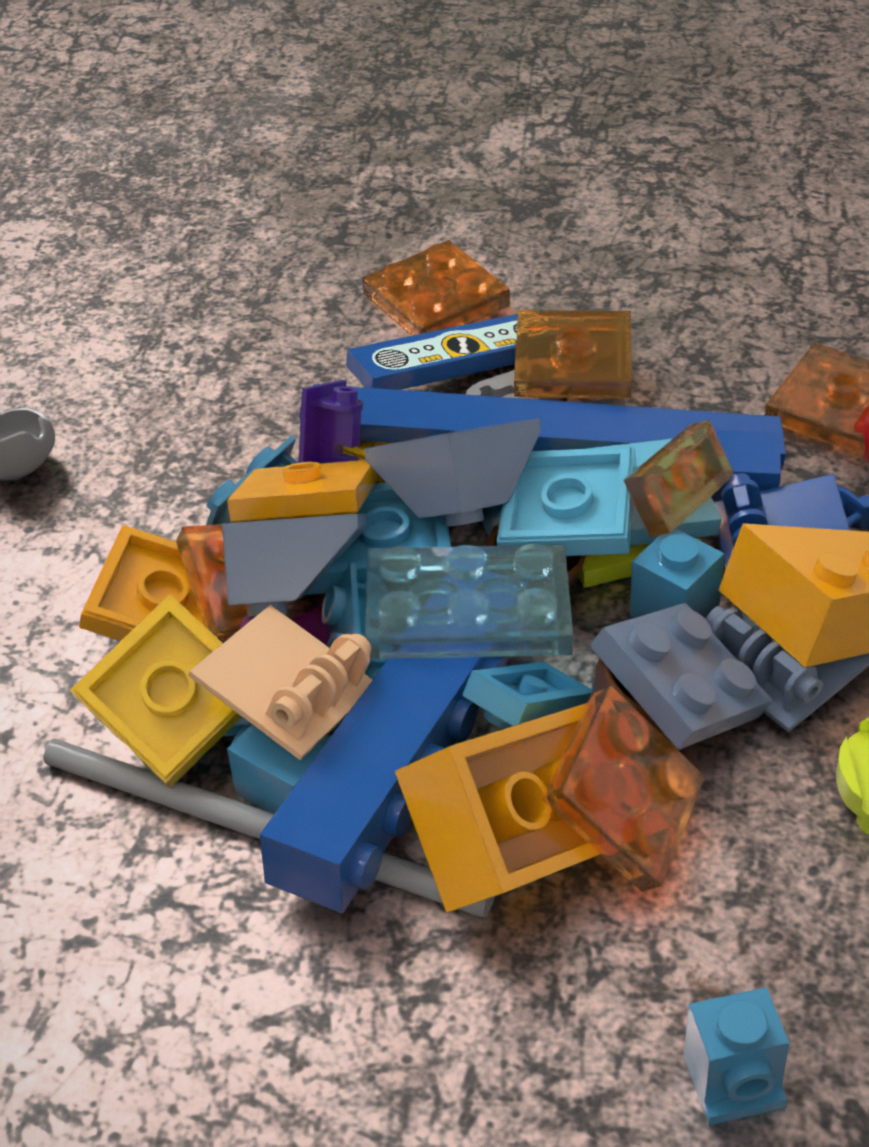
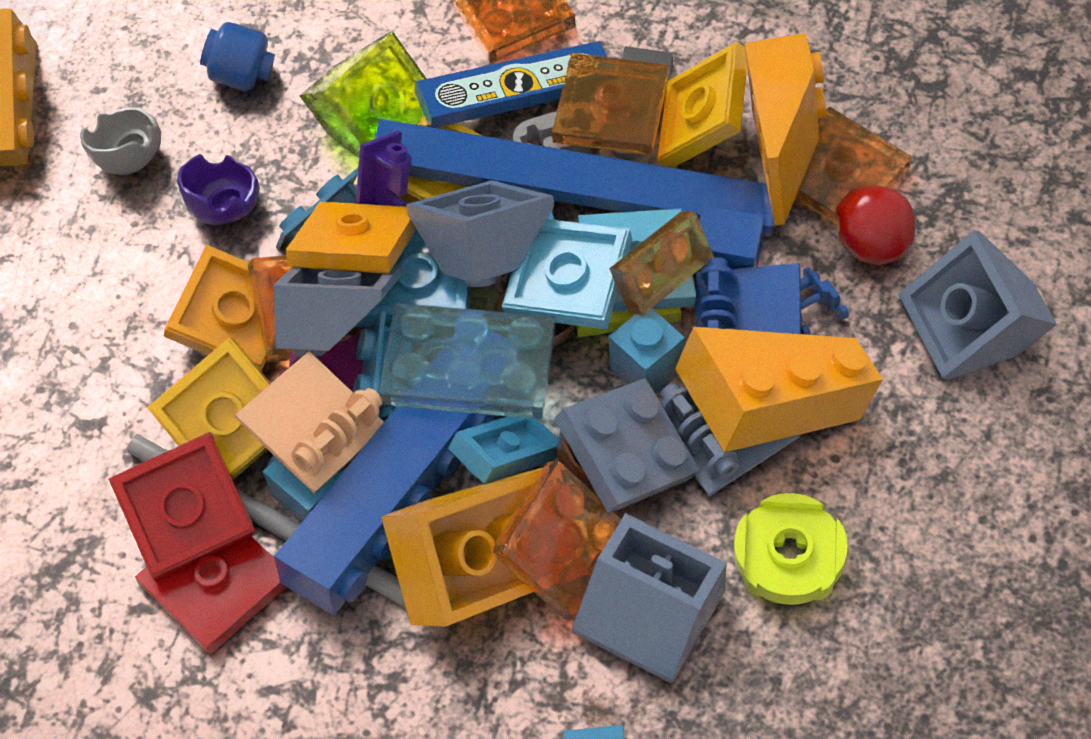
camera: 10 degrees right, 15 degrees up
none -> red plate [108,432,257,581]
none -> red plate [135,536,287,656]
none -> dark purple hair [177,154,260,225]
none -> blue head [200,22,276,92]
none -> clear neon green slope [299,31,427,158]
none -> sand blue slope [572,513,727,684]
none -> yellow plate [657,41,747,168]
none -> light orange slope [744,33,827,226]

